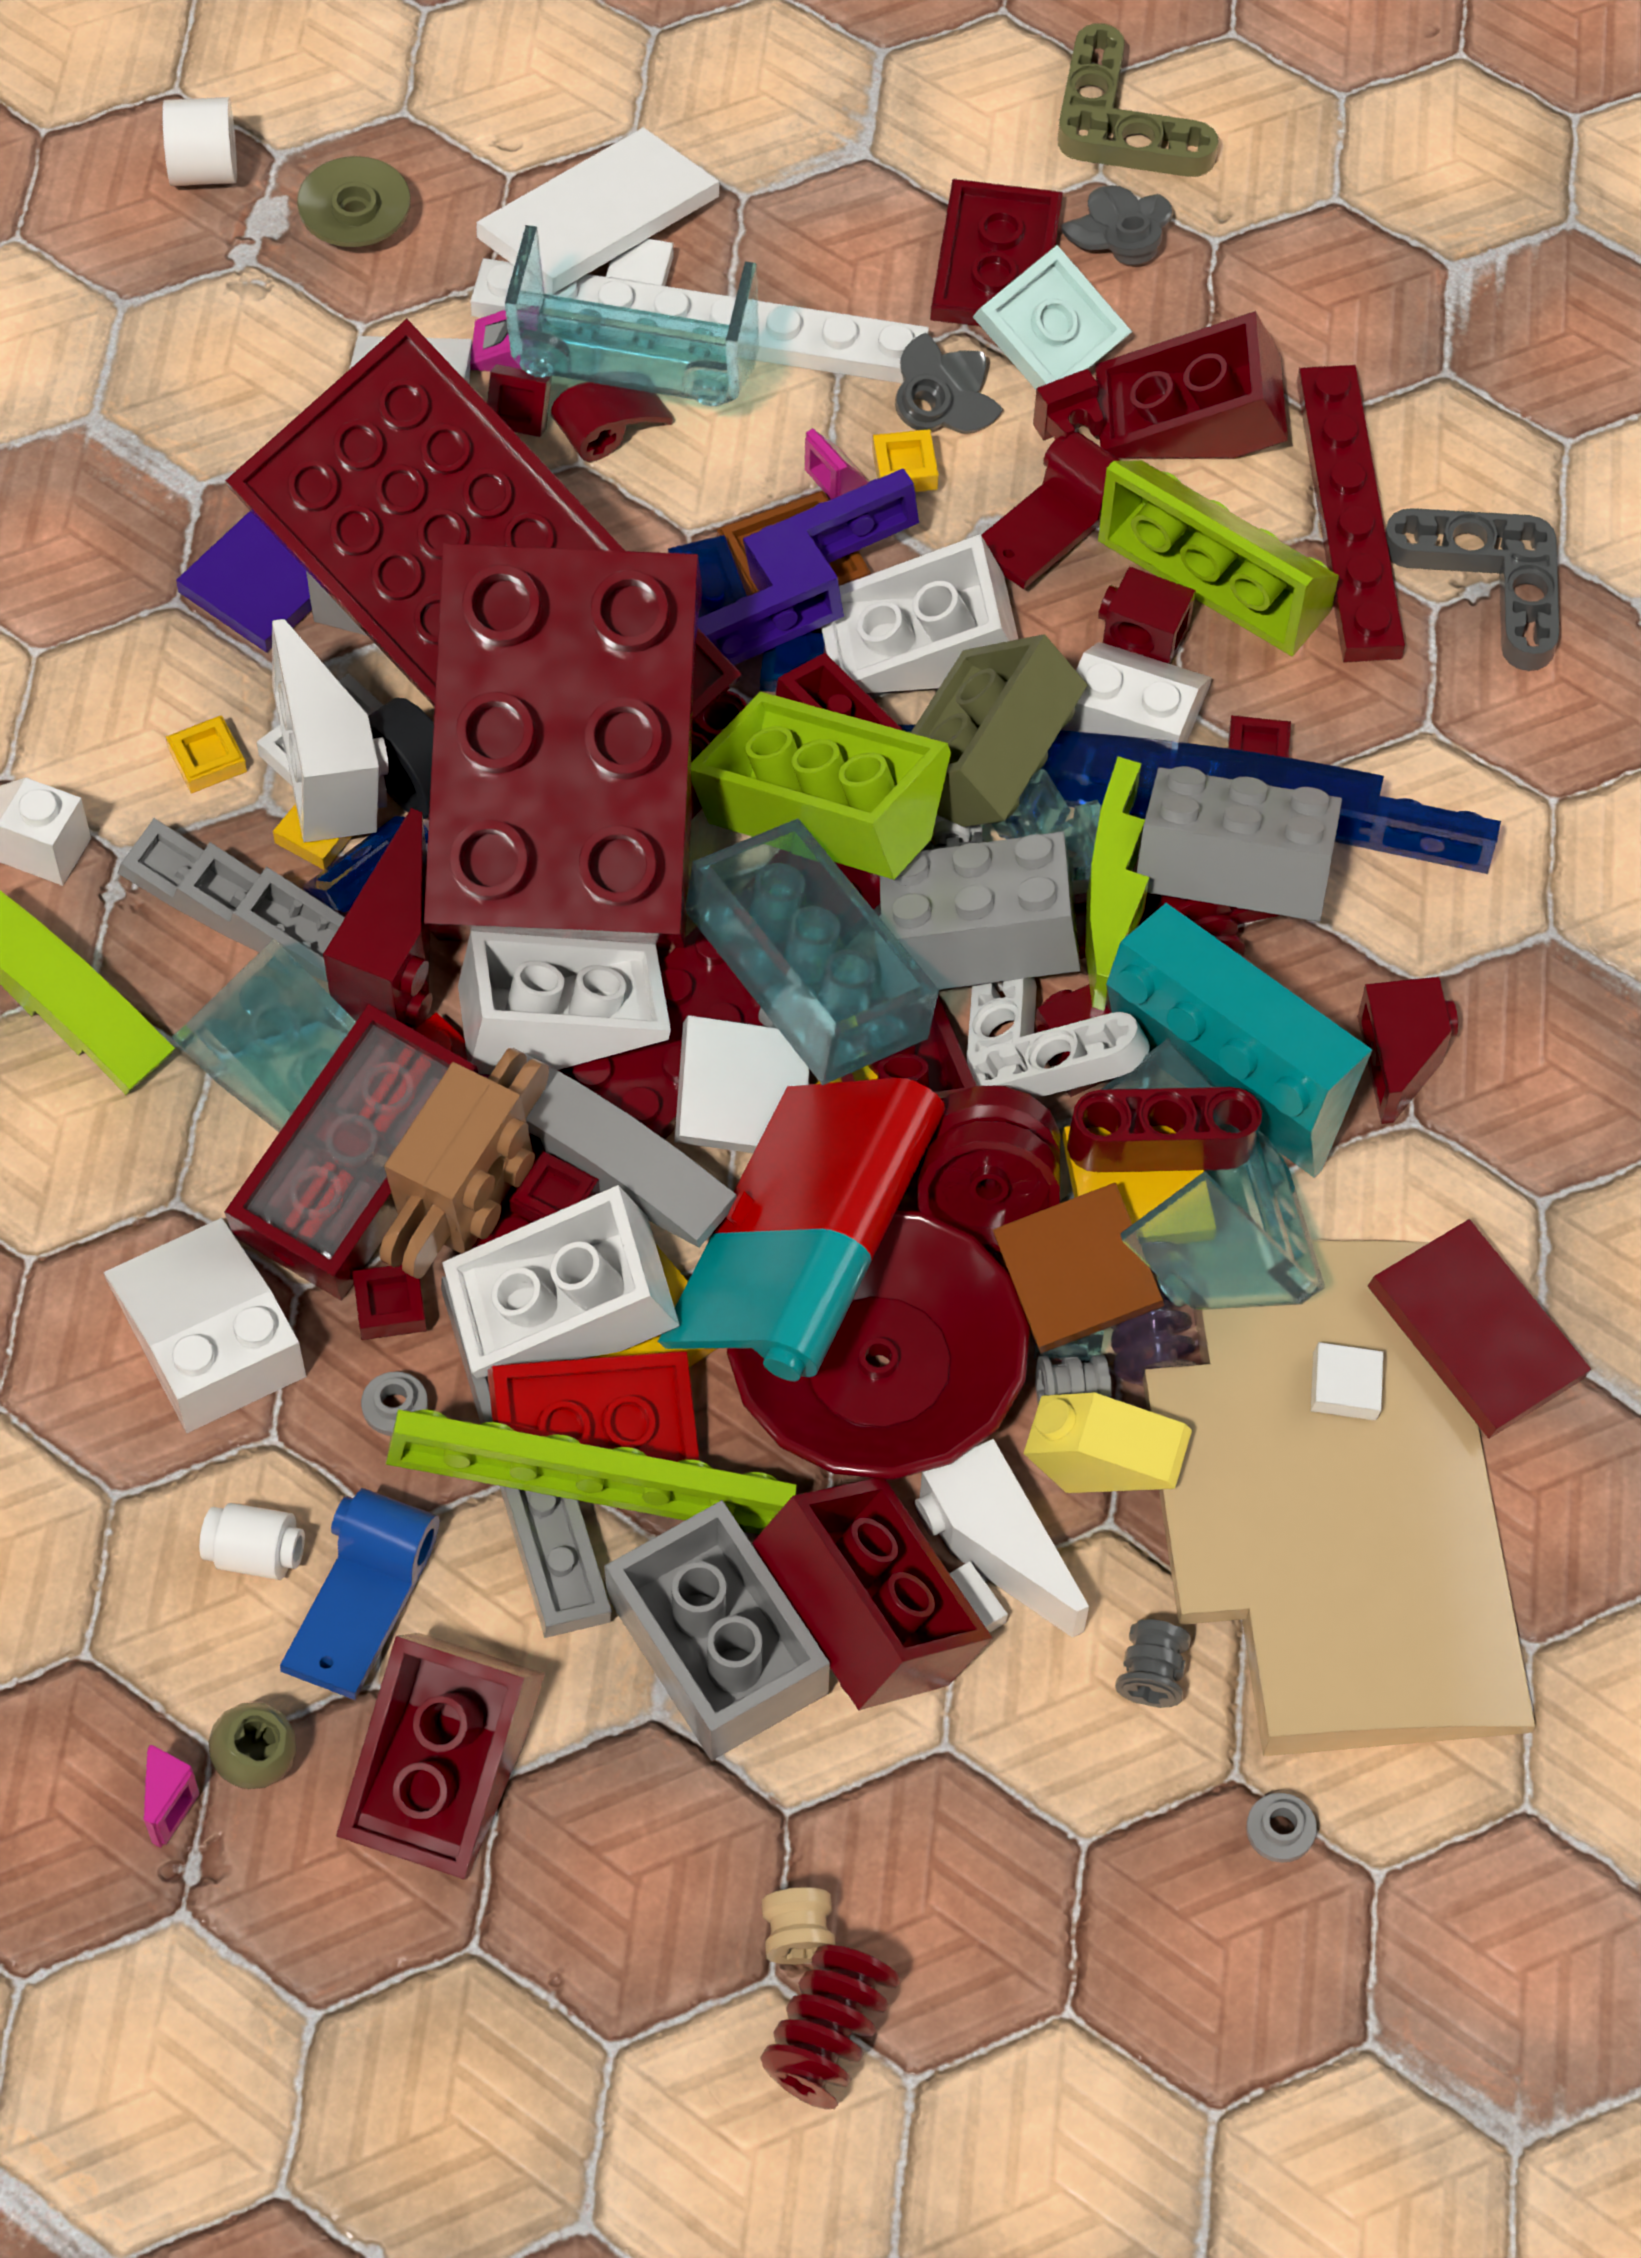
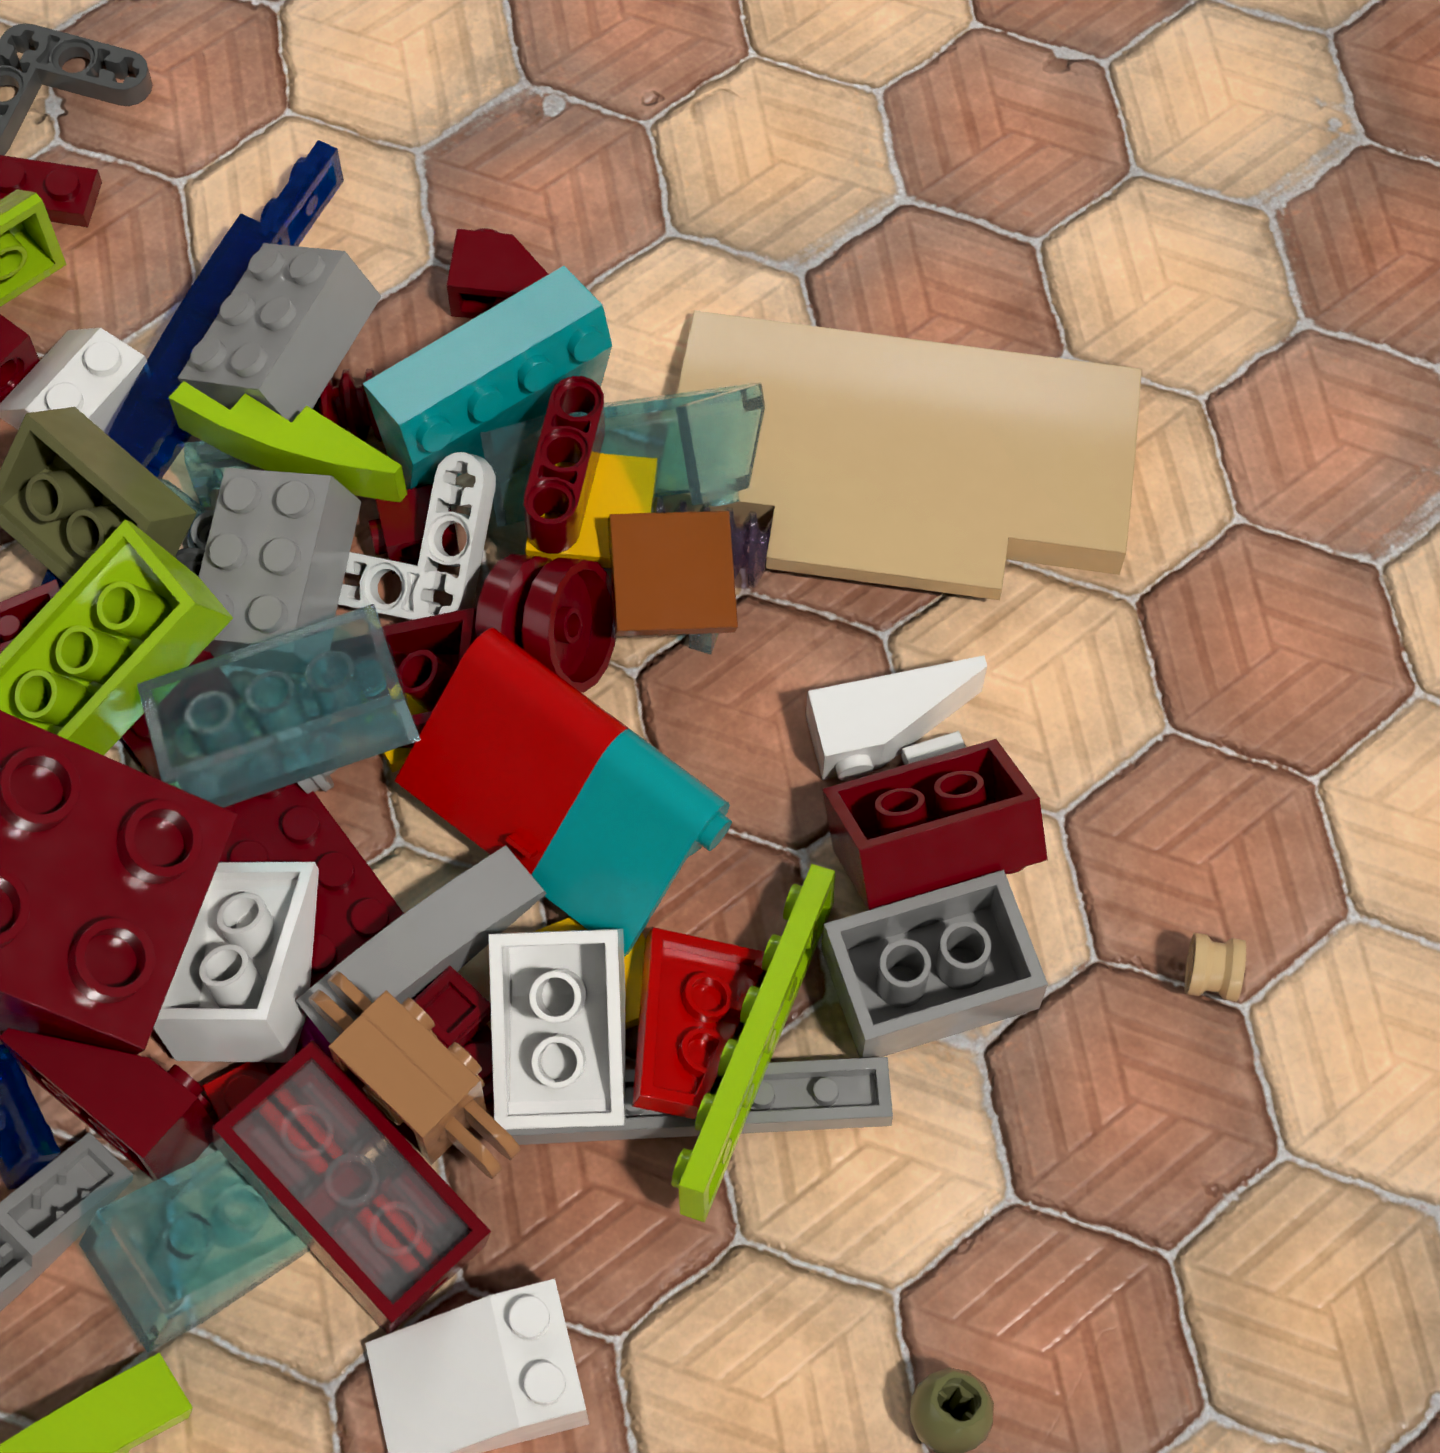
camera: 75 degrees left, 5 degrees up
white brick [199,1503,305,1580] -> none
blue door [280,1488,440,1700] -> none
dark red slope [336,1633,545,1880] -> none
dark red plate [352,1264,427,1340] -> none
light grey plate [361,1372,428,1436] -> none
white tile [674,1015,811,1153] -> none
dark red dish [727,1209,1030,1480] -> none
dark red piece [760,1945,901,2109] -> none
light yellow slope [1023,1393,1192,1493] -> none
light grey bush [1035,1355,1111,1405] -> none
dark grey bush [1115,1619,1191,1708] -> none
dark red tile [1225,715,1291,783] -> none
light grey plate [1246,1793,1317,1863] -> none
white tile [1311,1342,1383,1421] -> none
dark red tile [1367,1219,1591,1439] -> none

